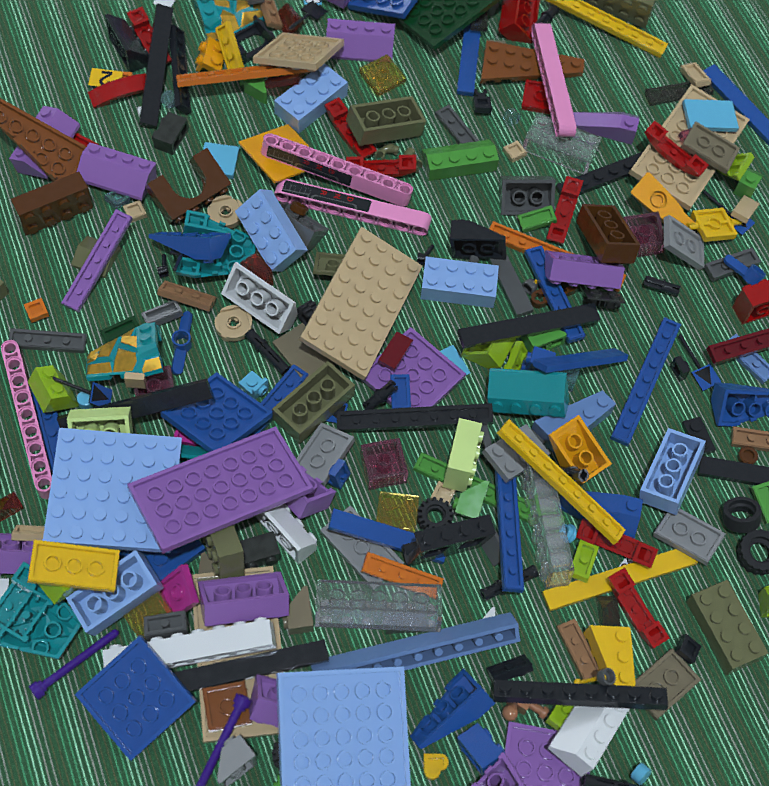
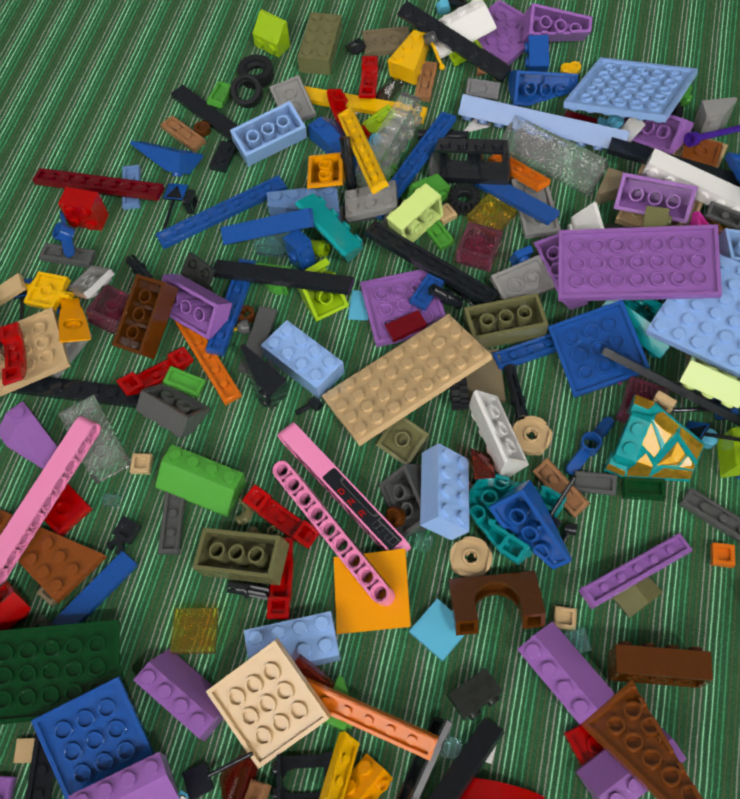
camera: 135 degrees left, 0 degrees up
medium azure bracket [239,371,269,400] -> none

